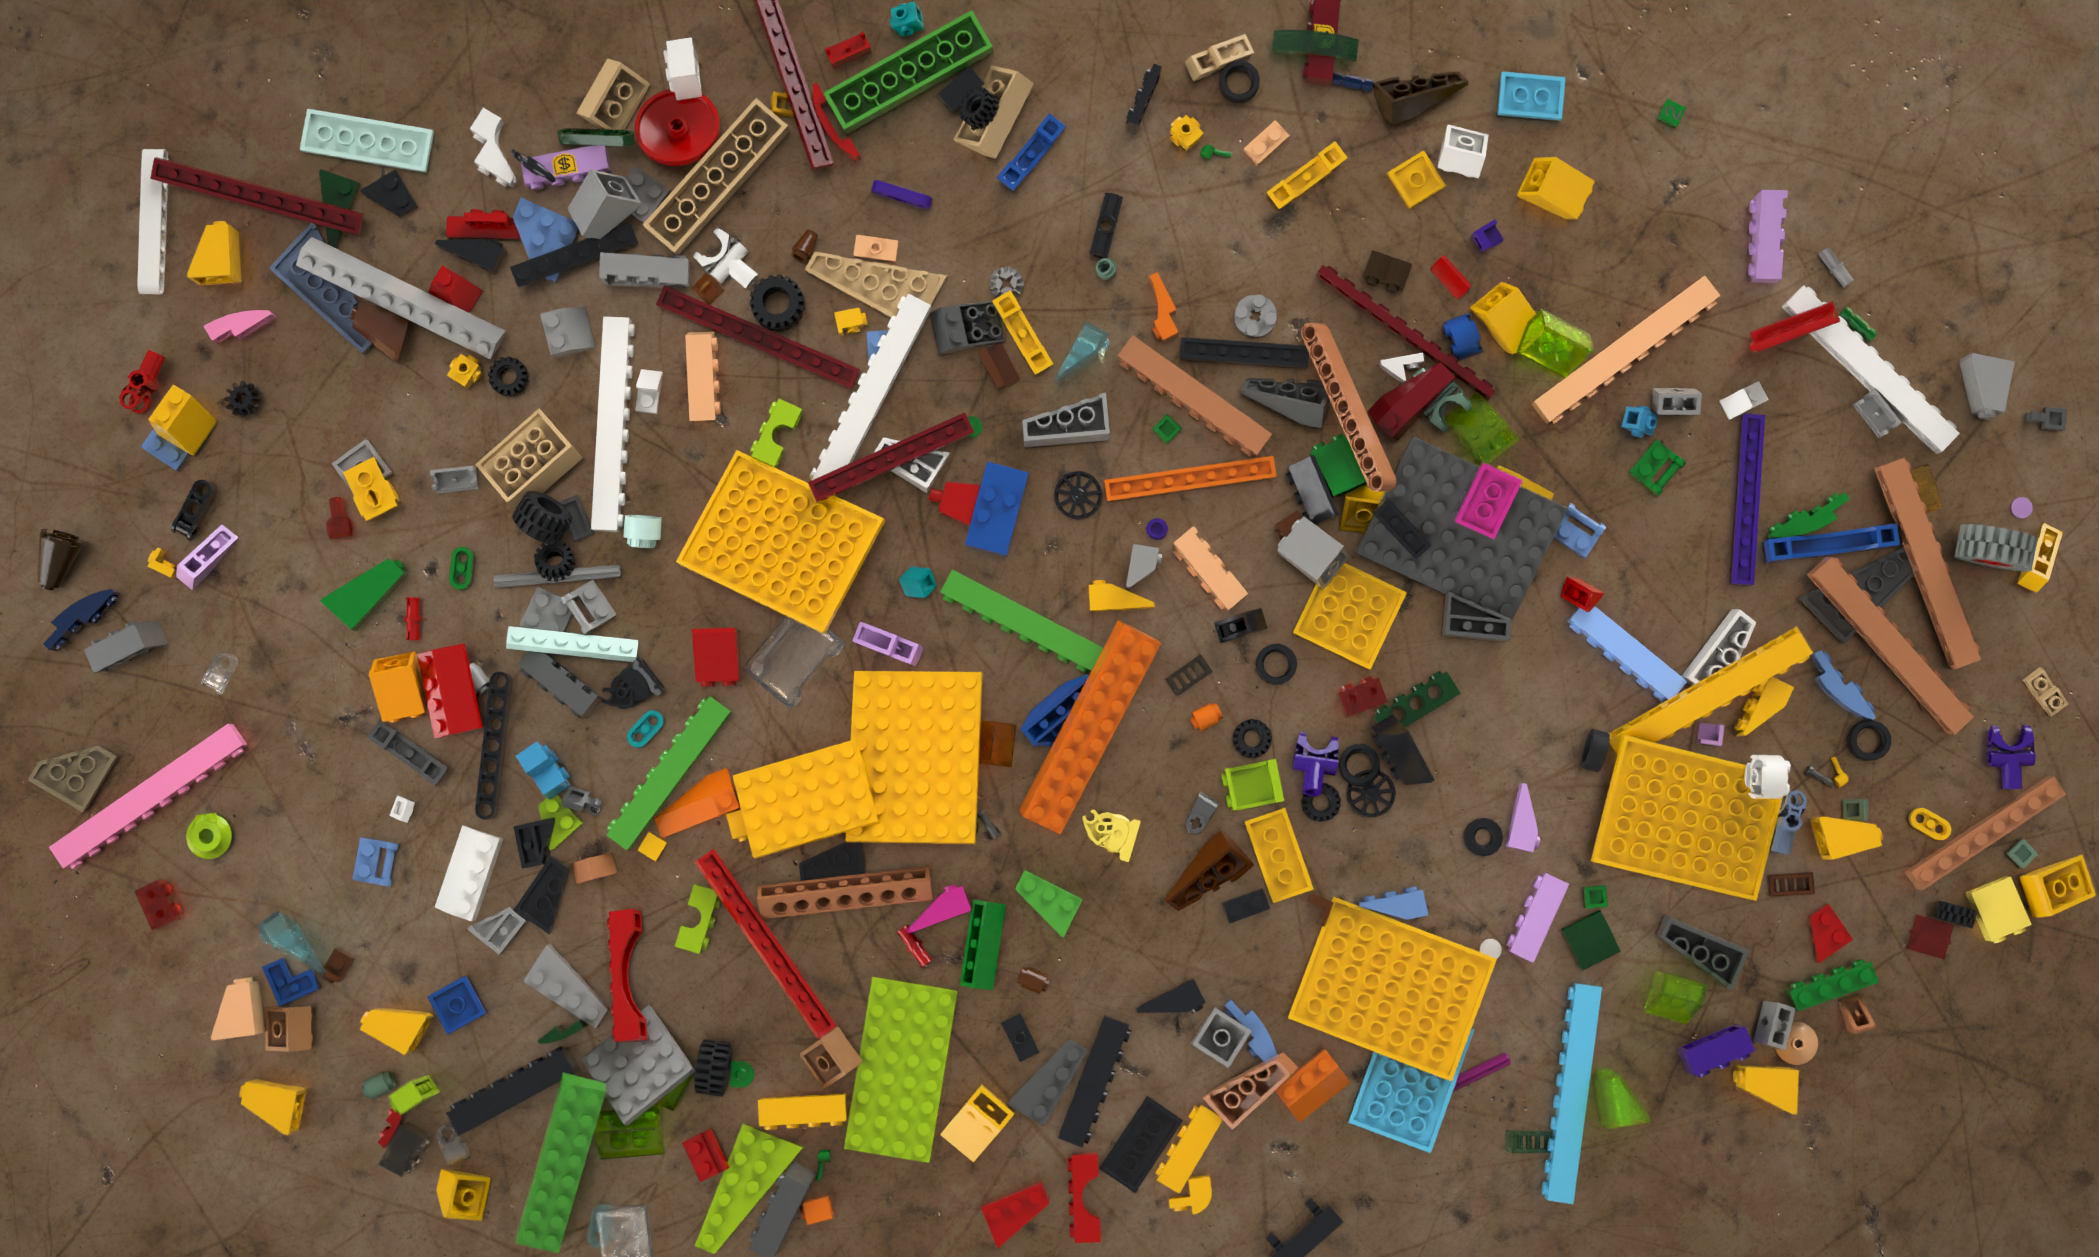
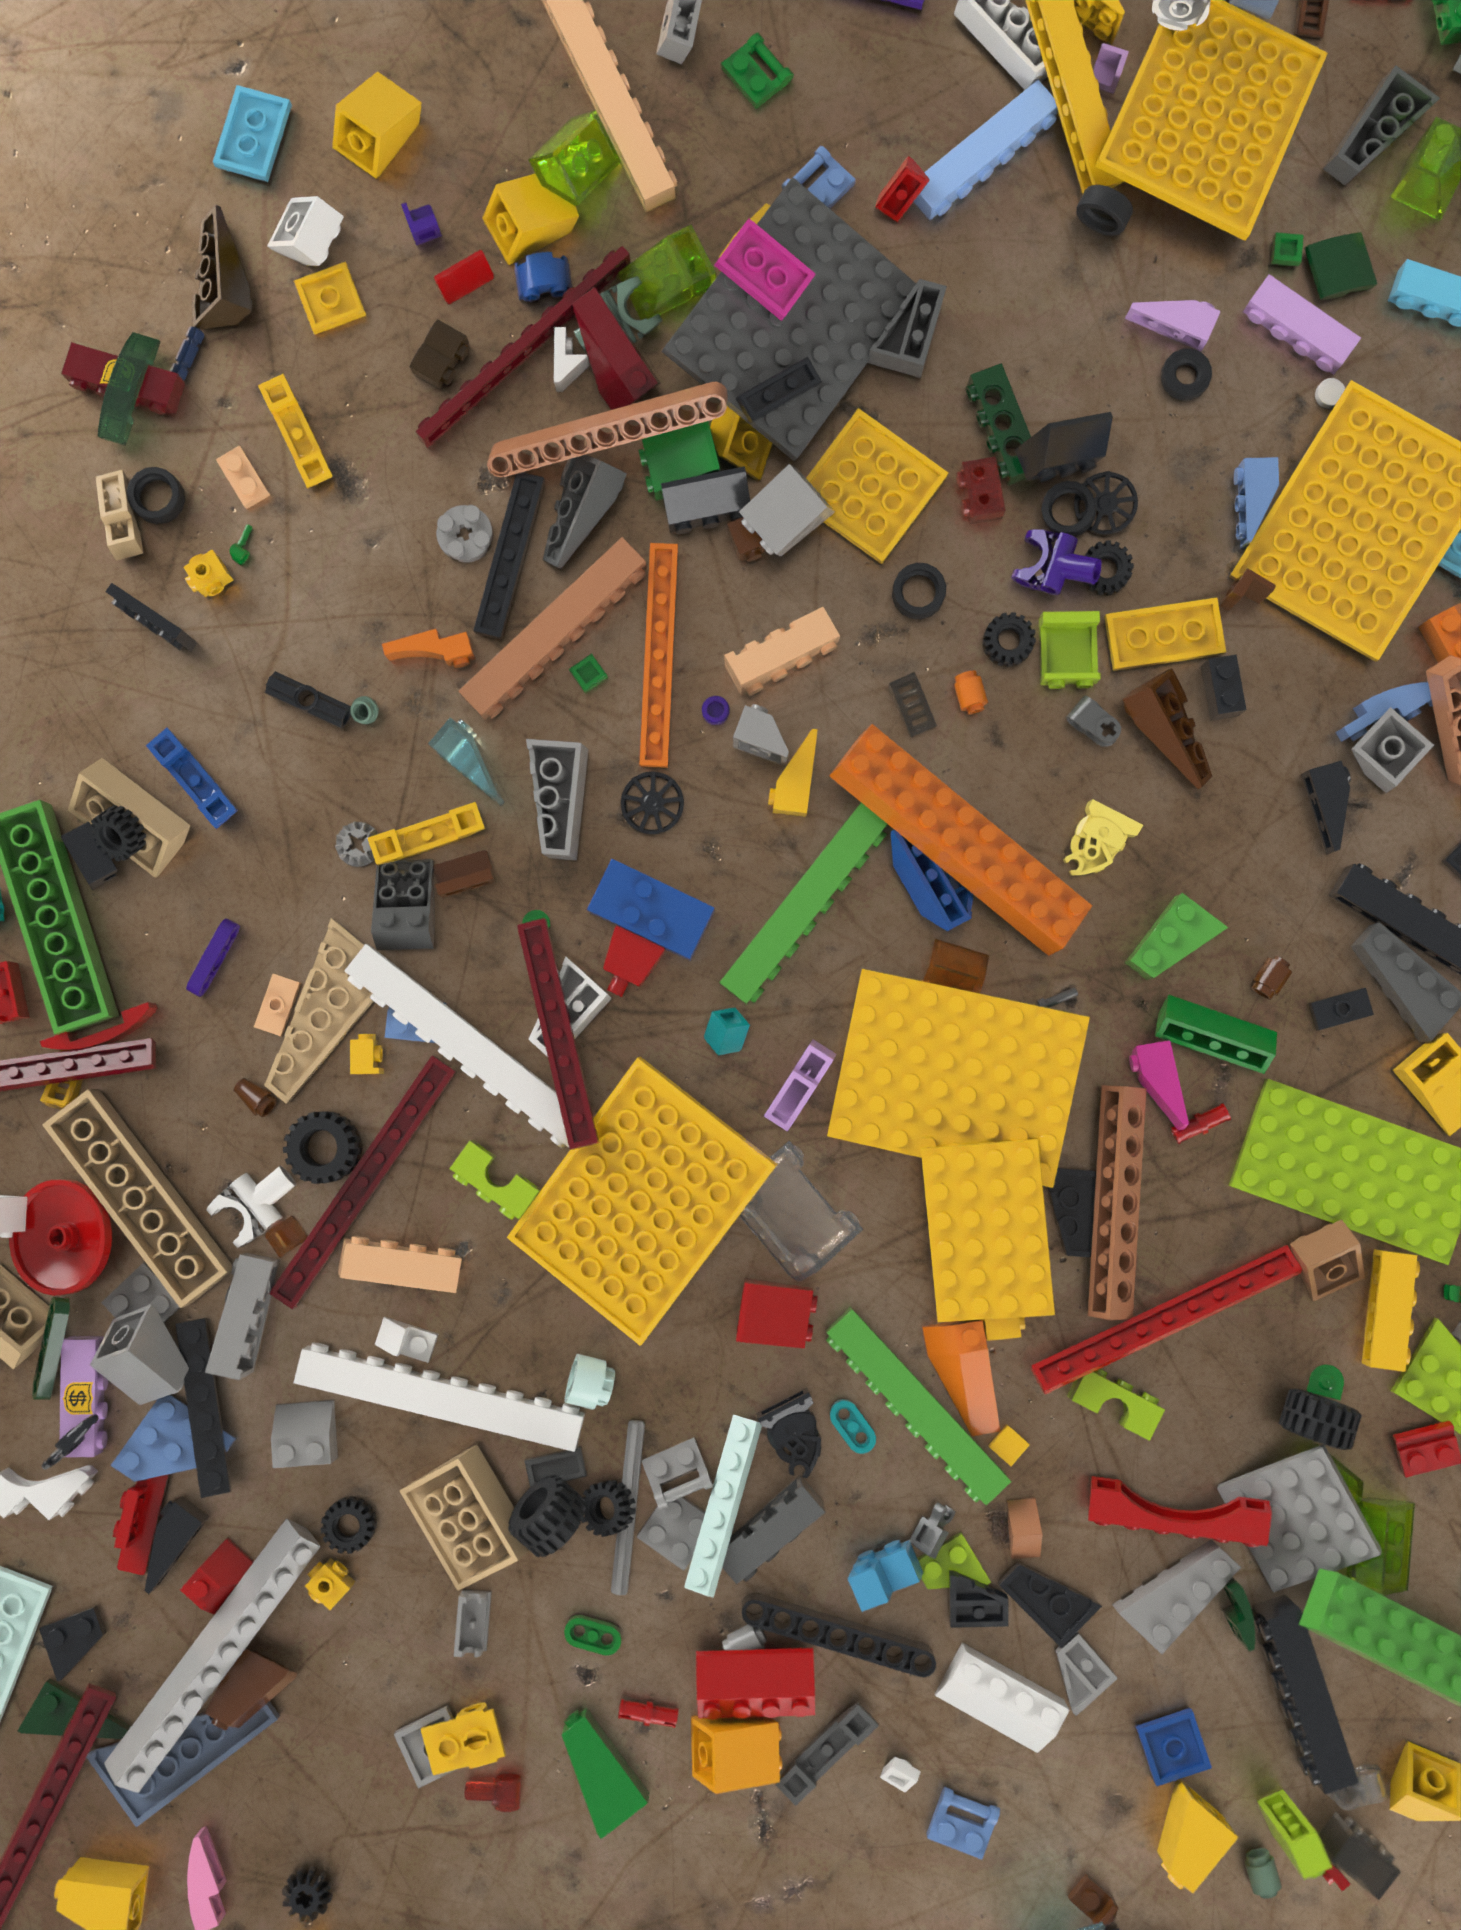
camera: 75 degrees left, 0 degrees up
black slope [1215,608,1268,643] -> none
dark azure brick [1621,405,1658,438] -> none

